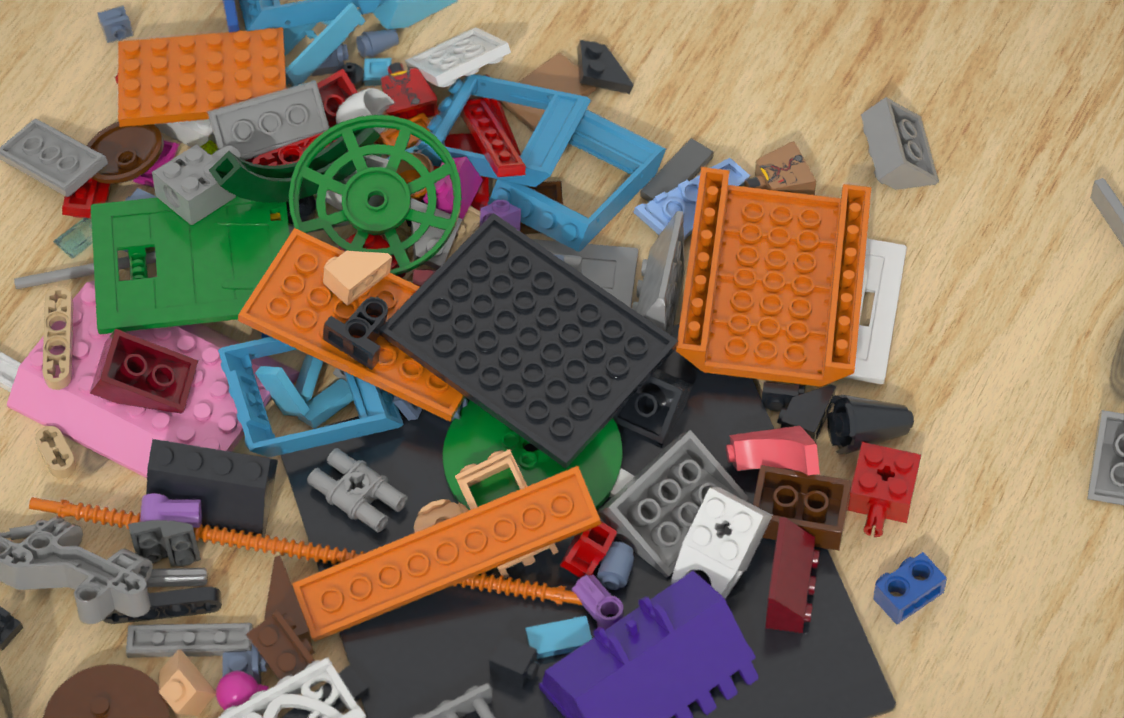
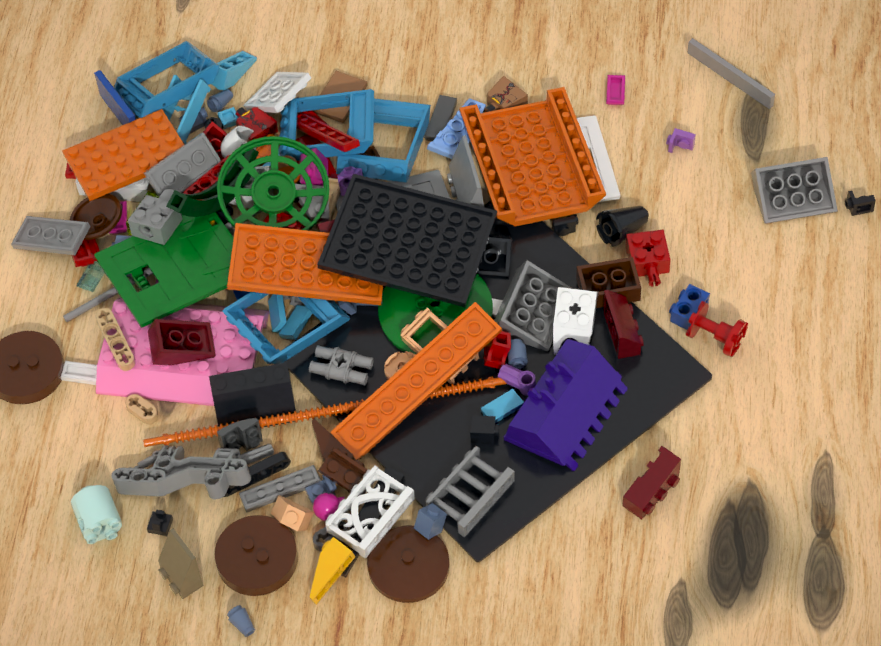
camera: 20 degrees left, 0 degrees up
sand blue bracket [98,6,133,43] -> none
medium lavender piece [140,493,202,528] -> none
medium azure tile [255,366,310,417] -> none
light nougat slope [323,251,392,306] -> none
black tile [323,297,388,370] -> none
black wing [577,39,633,94] -> none
coral arch [726,426,820,475] -> none
black slope [777,384,836,443] -> none
light grey slope [861,97,939,190] -> none
none -> dark pink tile [606,75,625,105]
none -> medium lavender bracket [666,128,696,153]
none -> red piece [686,301,748,357]

